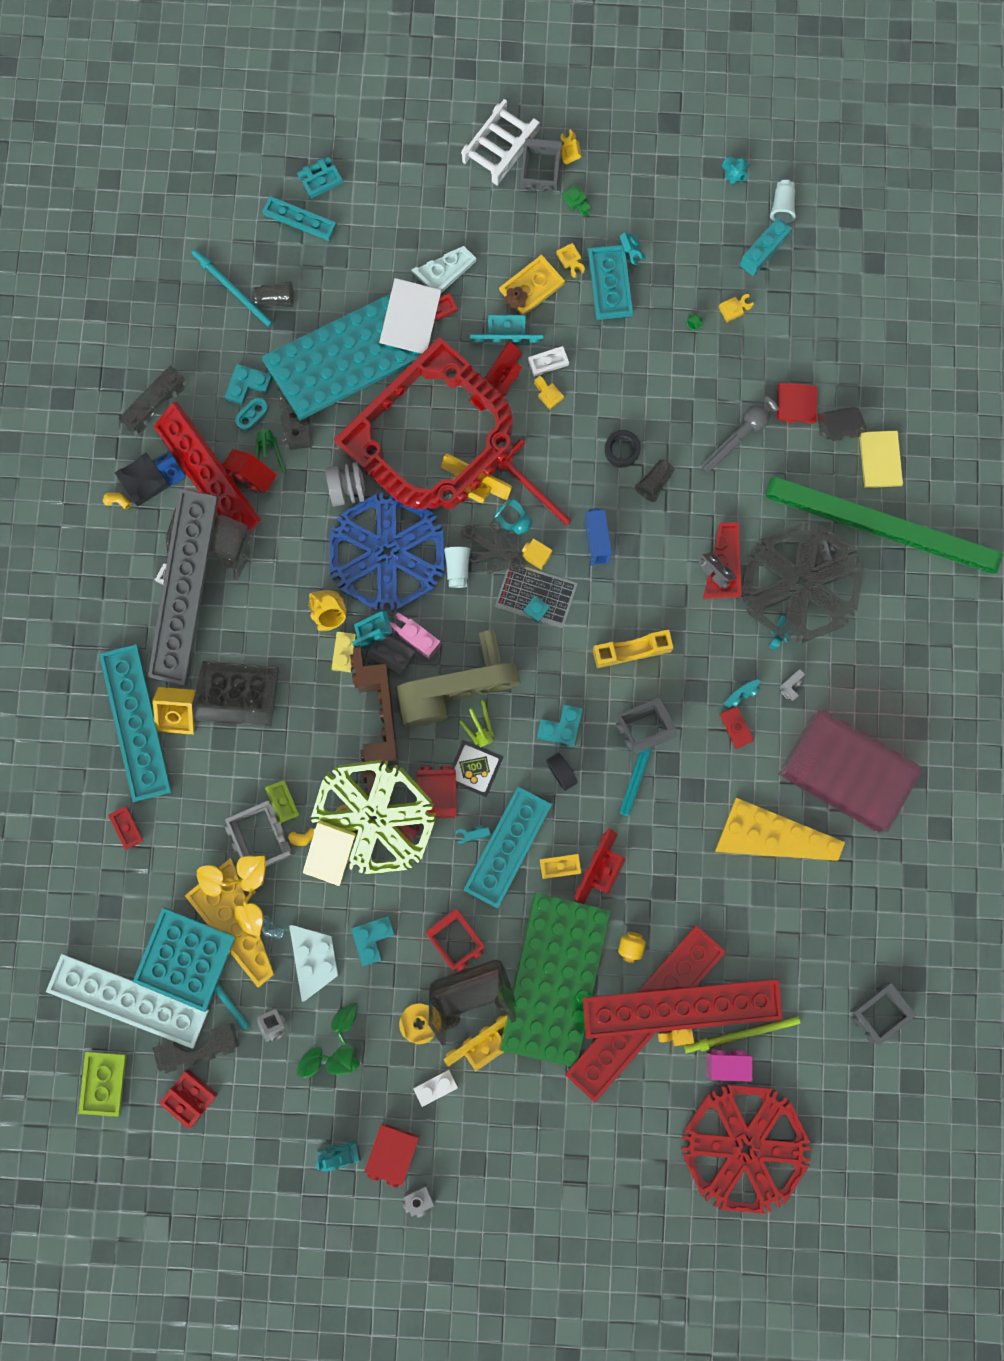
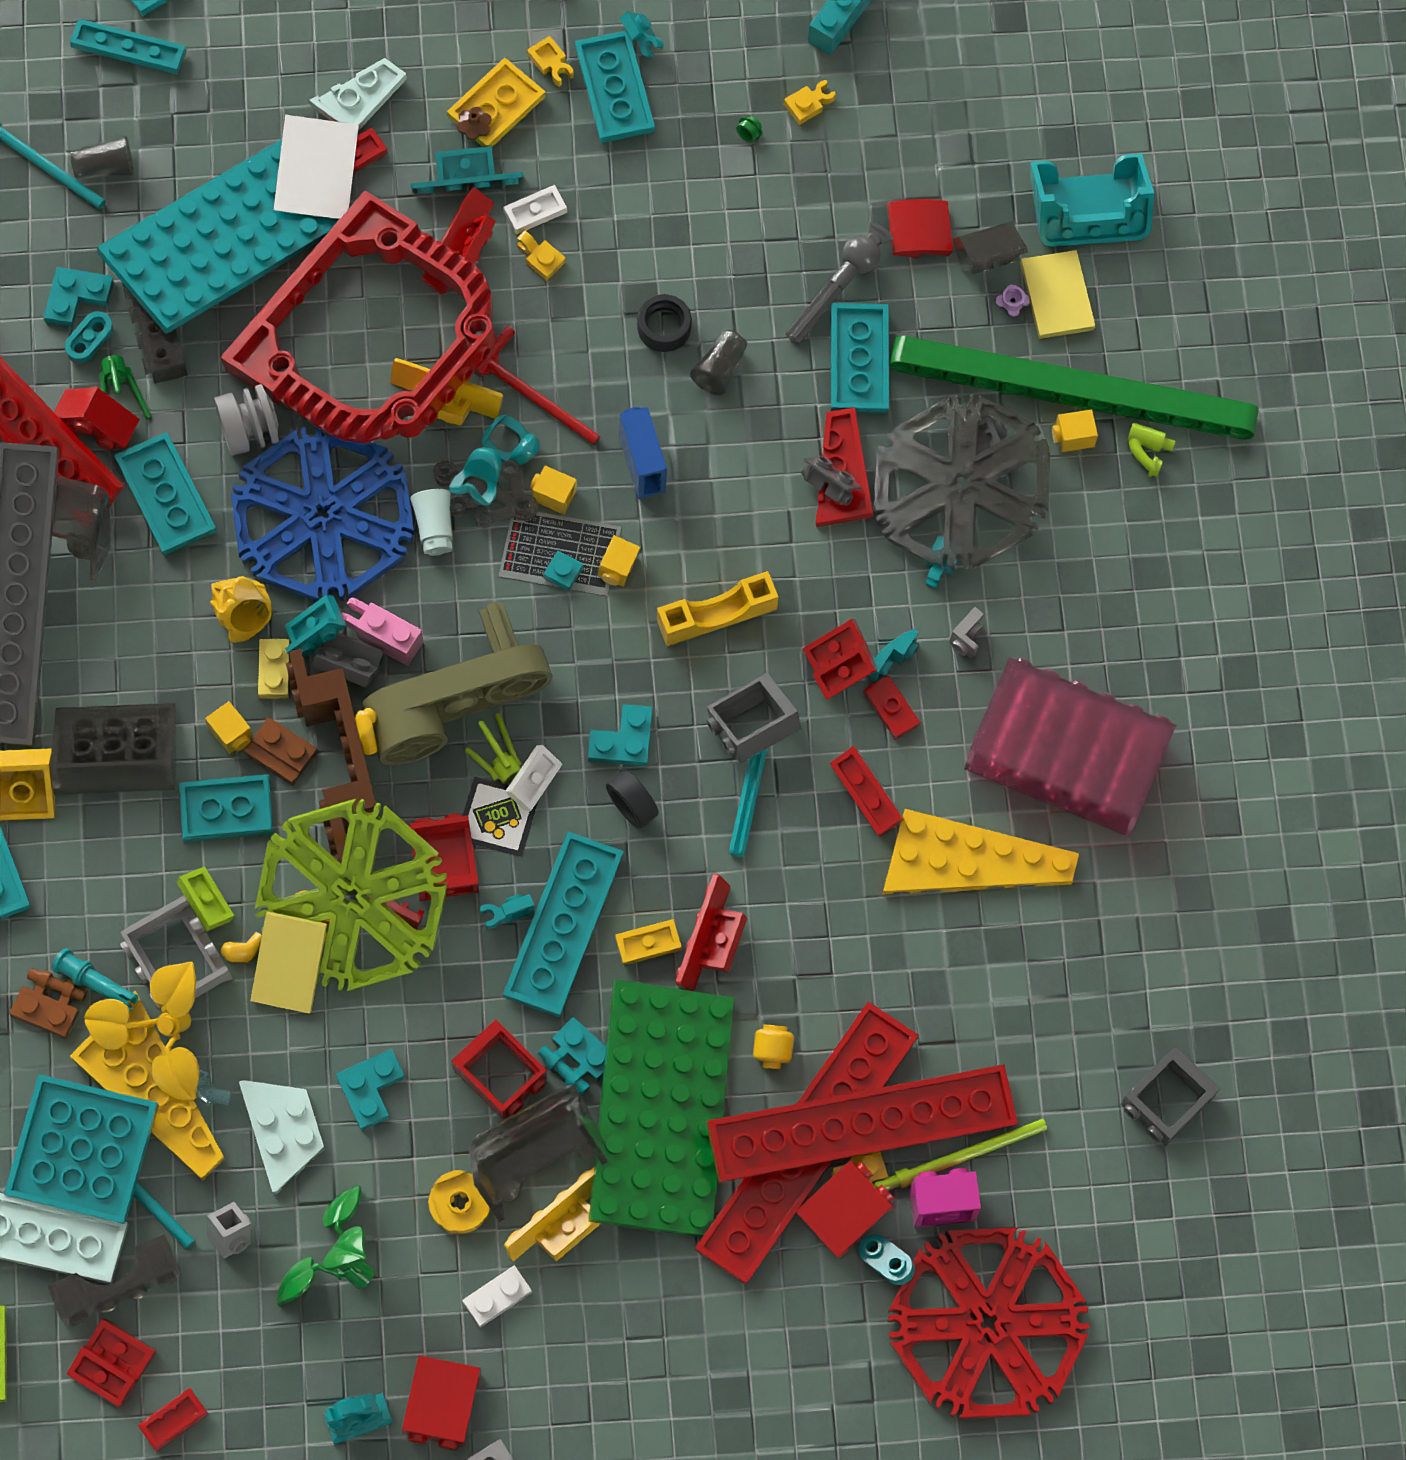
camera: 10 degrees left, 10 degrees down
none -> dark orange plate [9,968,88,1039]
none -> teal pin [52,948,139,1011]
none -> teal plate [114,432,217,556]
none -> red plate [137,1388,209,1453]
none -> teal tile [179,774,274,842]
none -> yellow brick [205,701,253,754]
none -> dark orange plate [243,717,318,786]
none -> yellow arm [355,708,378,755]
none -> teal piece [449,447,502,506]
none -> white plate [505,745,562,811]
none -> teal plate [537,1017,606,1095]
none -> yellow brick [597,535,640,587]
none -> red panel [796,1160,896,1259]
none -> red slope [802,619,877,700]
none -> red plate [829,746,905,837]
none -> teal plate [831,303,889,413]
none -> teal plate [859,1234,915,1285]
none -> lavender plate [996,285,1030,317]
none -> teal windscreen [1030,153,1154,247]
none -> yellow brick [1052,409,1098,452]
none -> lime plant [1127,422,1176,477]

